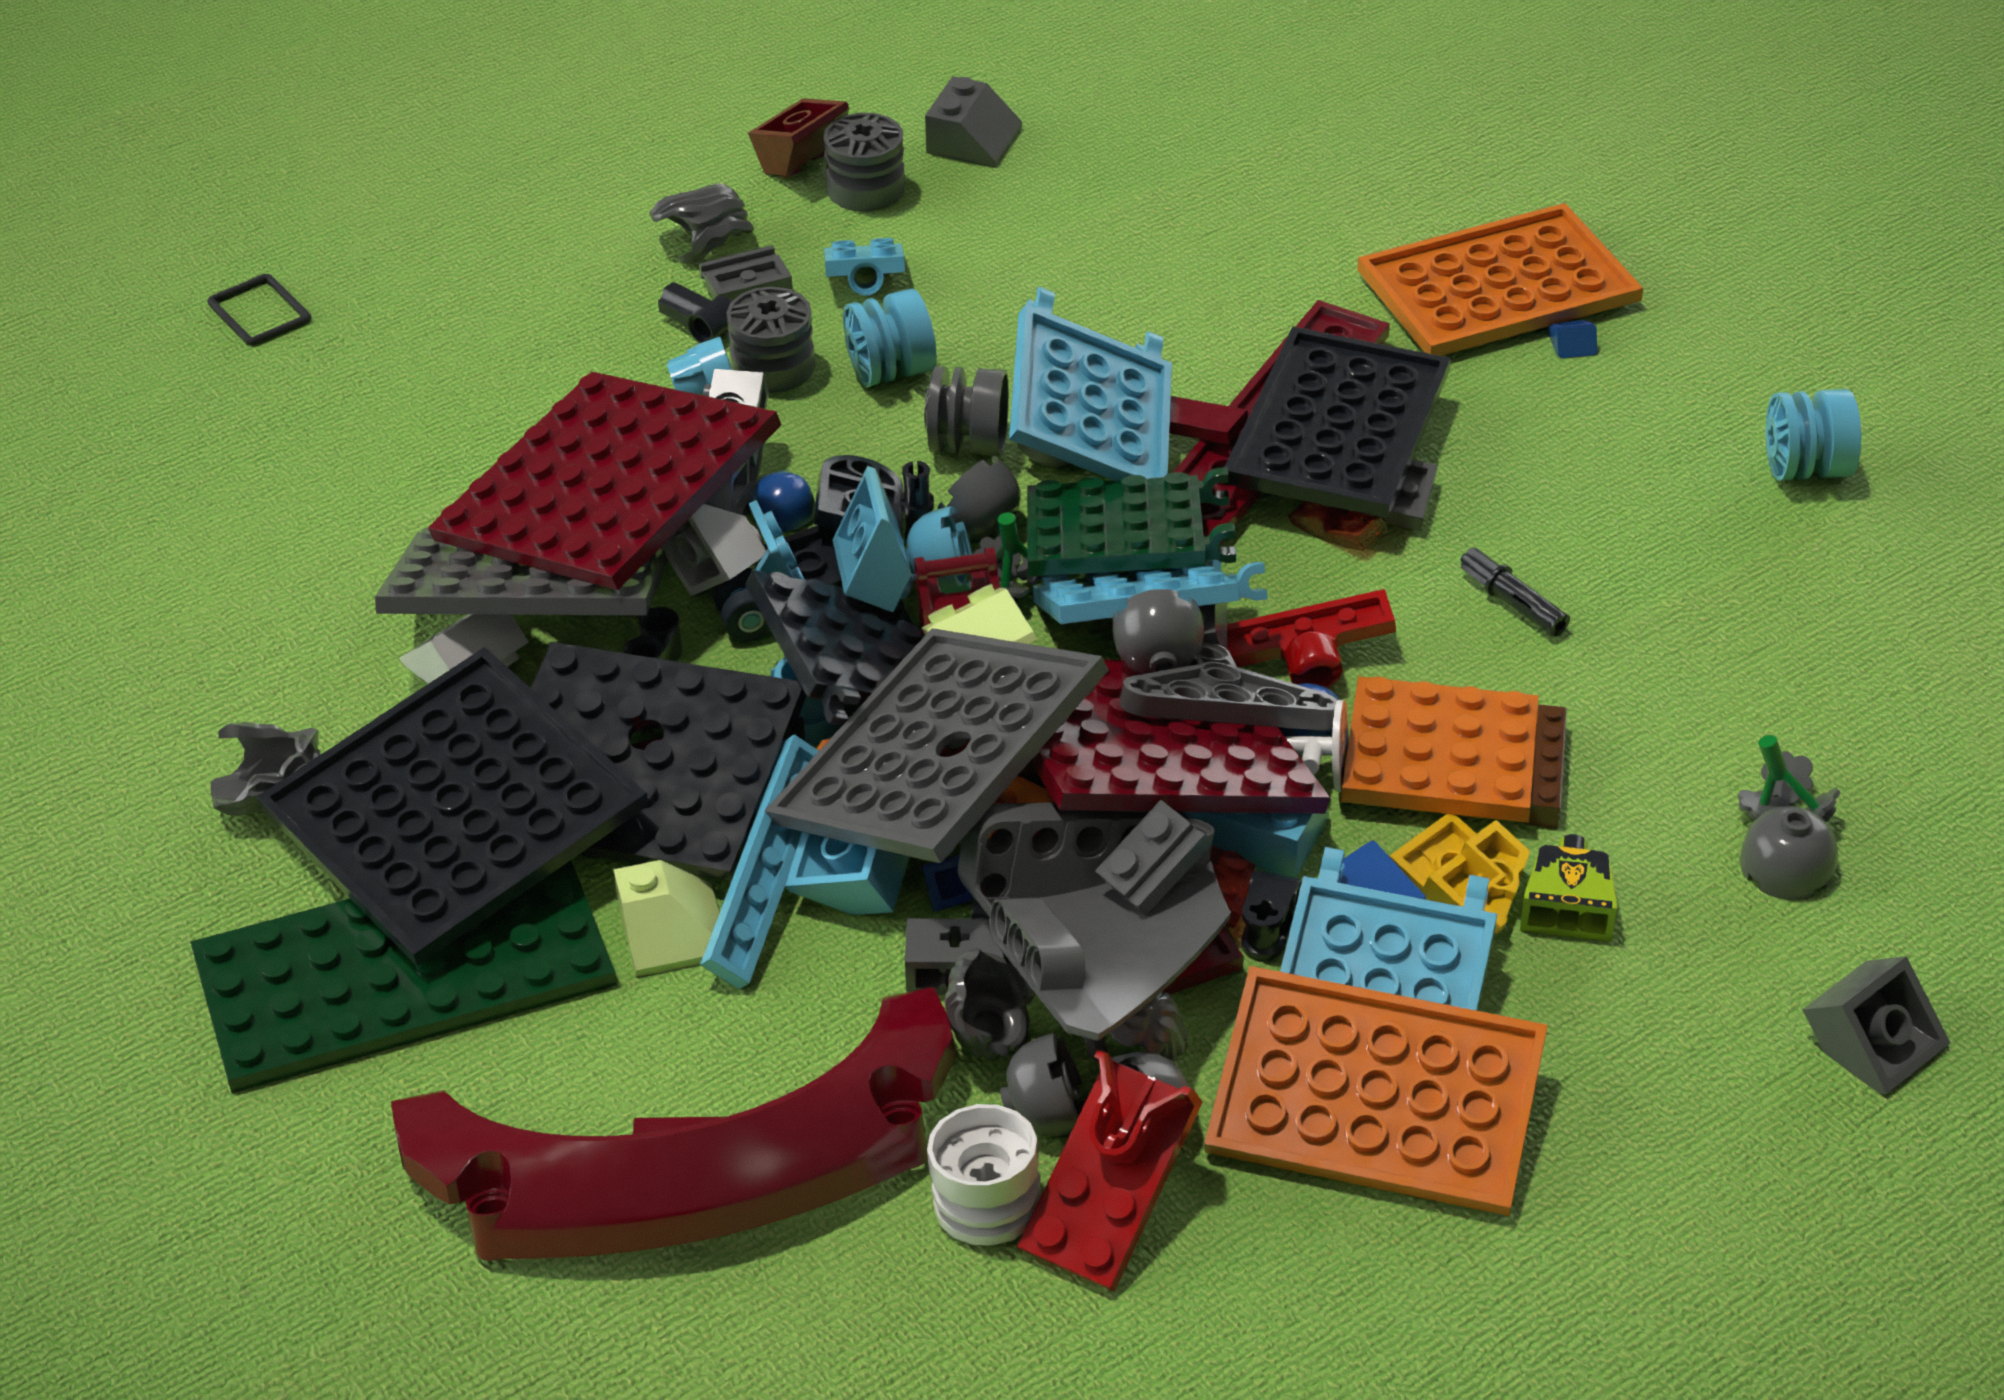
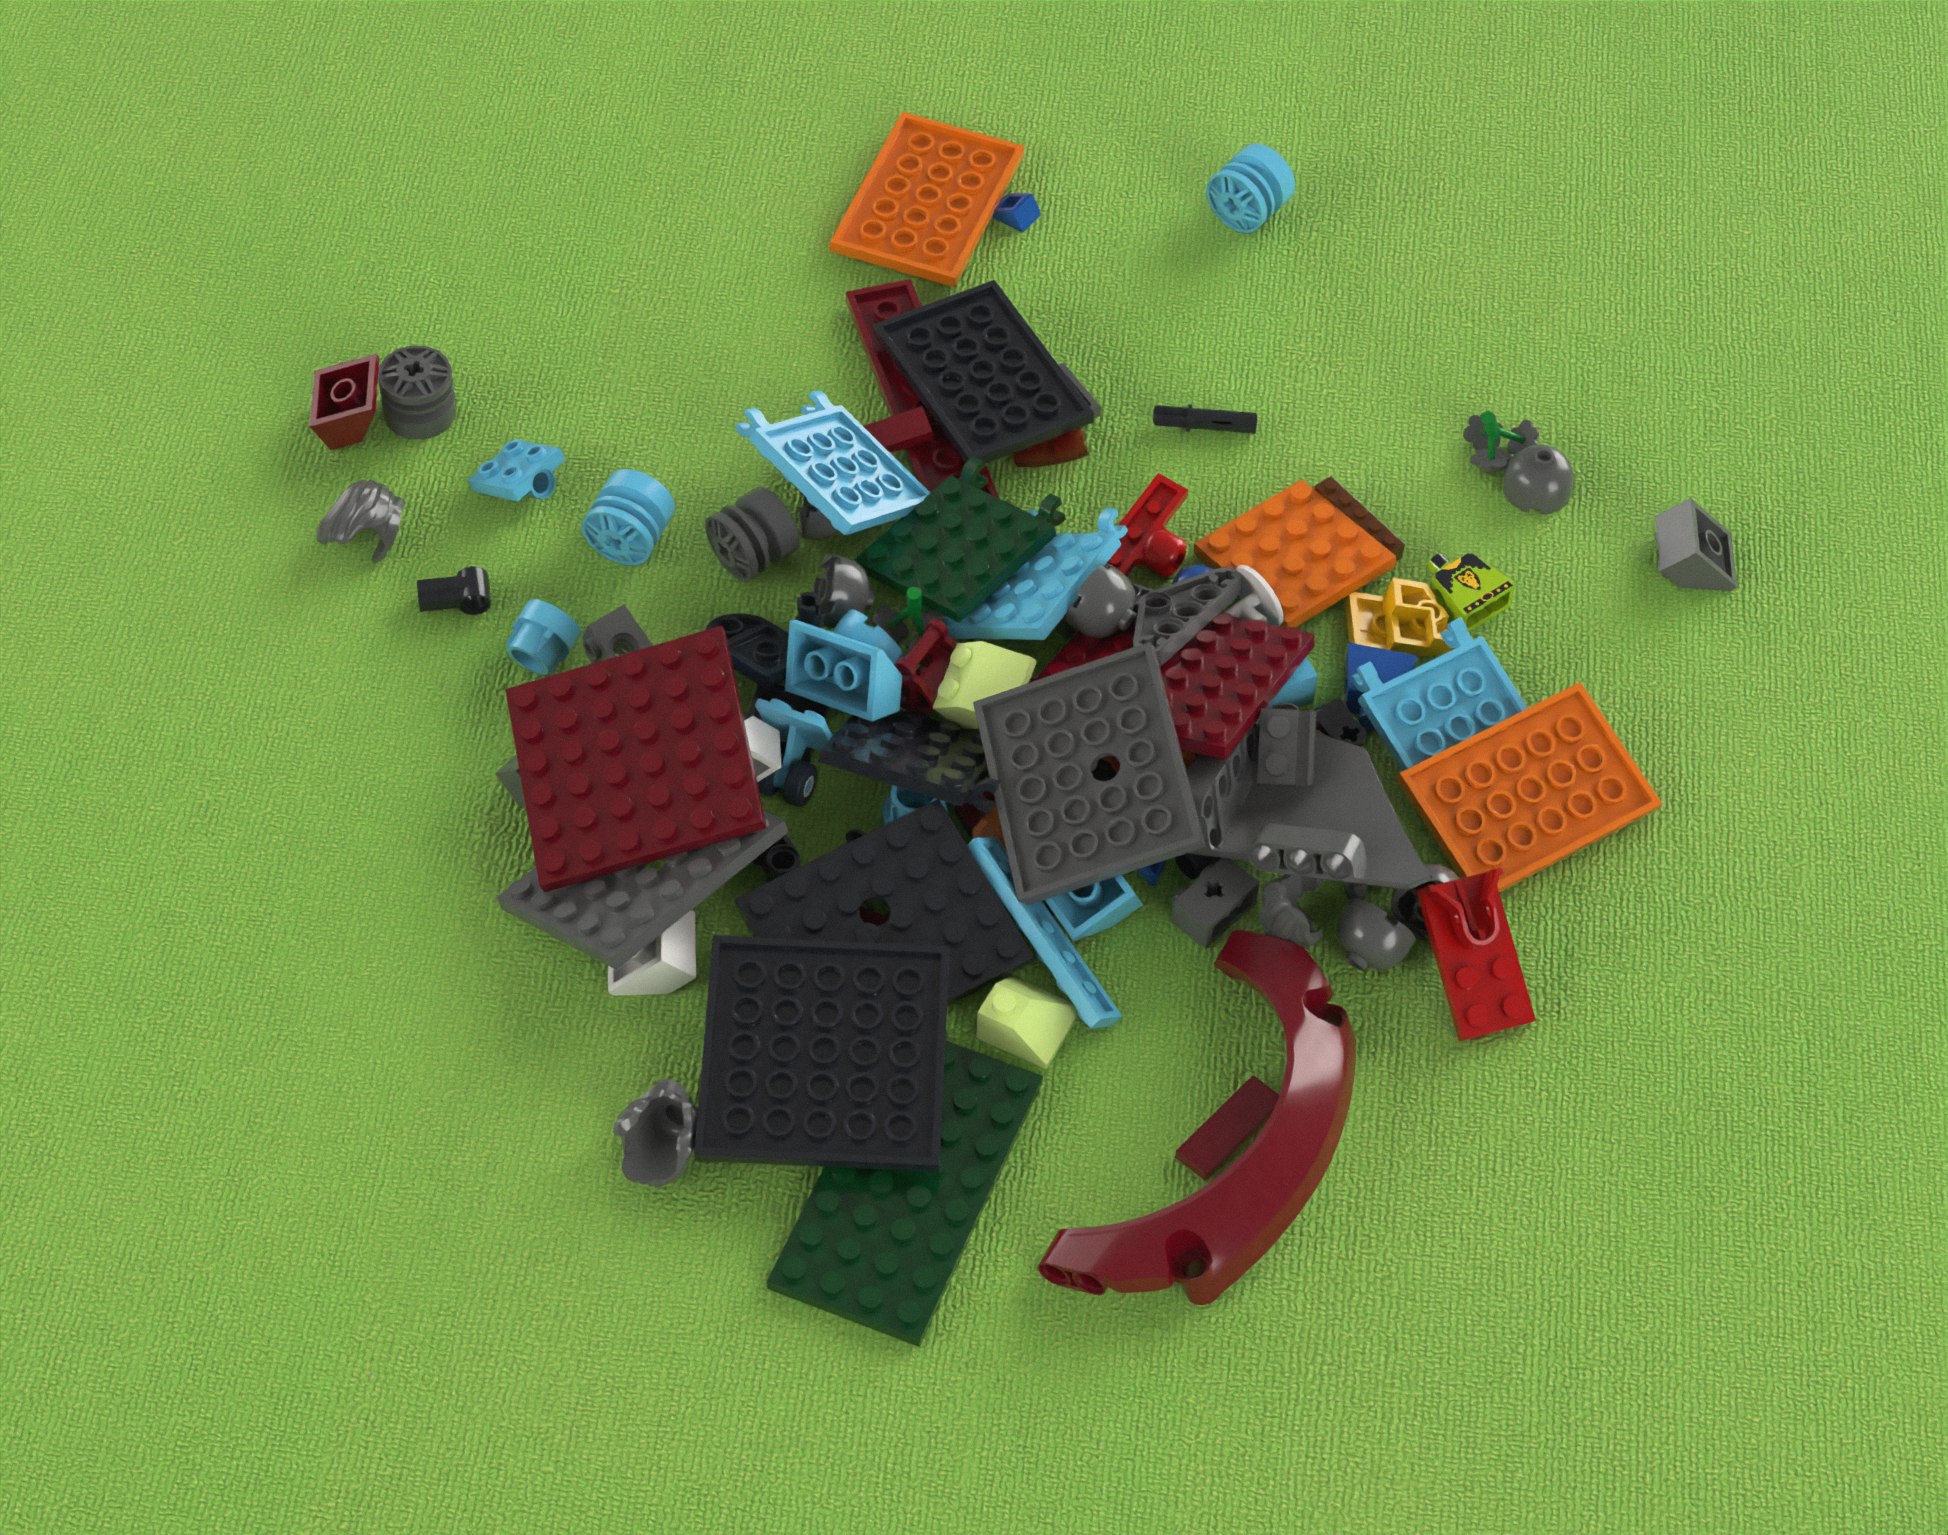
camera: 50 degrees left, 10 degrees up
black piece [207,274,311,345] -> none
dark grey plate [699,245,793,301] -> none
dark grey wheel [726,287,815,393] -> none
dark grey slope [925,76,1022,168] -> none
white wheel [927,1104,1042,1246] -> none

